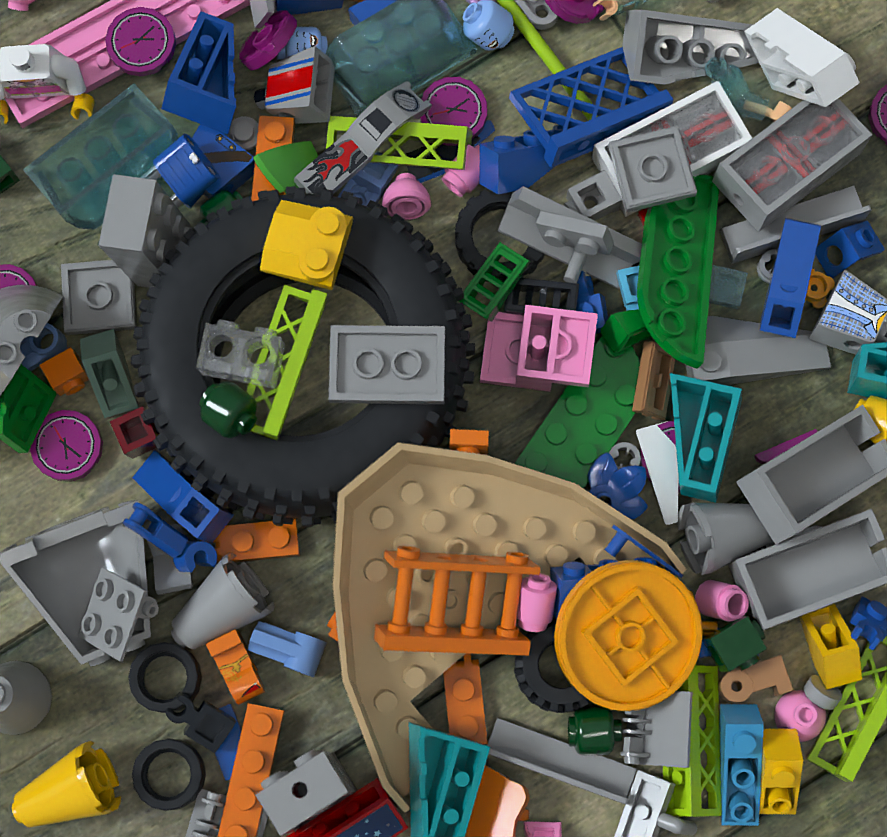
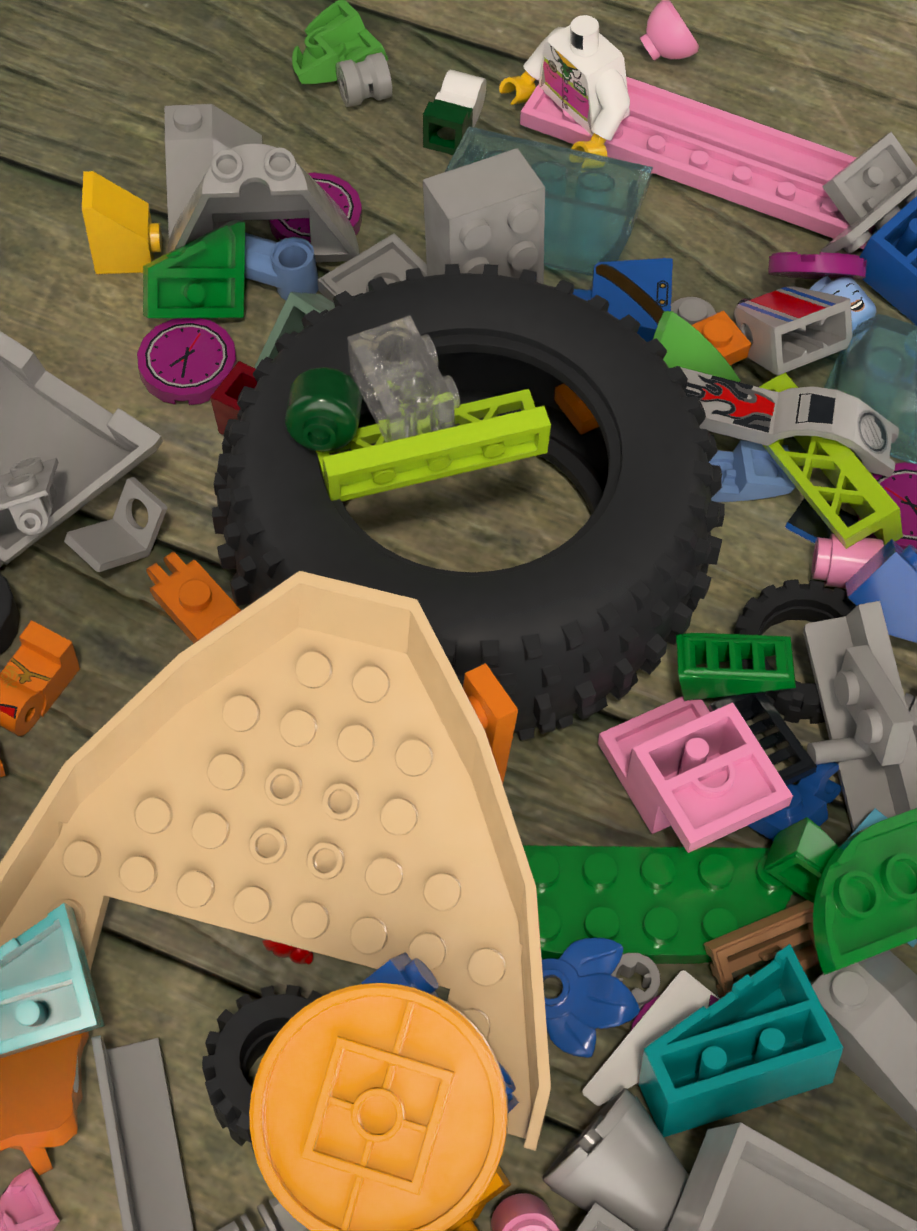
camera: 50 degrees right, 20 degrees down
orange plate [40,347,89,396] -> none
magenta tile [105,7,176,77] -> none
blue piece [123,502,217,573] -> none
blue slope [132,450,234,544] -> none
blue piece [140,133,219,208] -> none
blue wedge [161,11,236,134] -> none
light grey cone [171,553,275,650] -> none
medium blue piece [248,621,327,677] -> none
yellow slope [260,200,353,290] -> none
light grey plate [329,325,445,404] -> none
orange fence [374,546,541,656] -> none
bright pink brick [382,173,431,220] -> none
orange hinge [443,653,488,744] -> none
bright pink brick [517,573,557,632] -> none
dark green head [568,706,622,756] -> none
blue piece [605,525,684,578] -> none

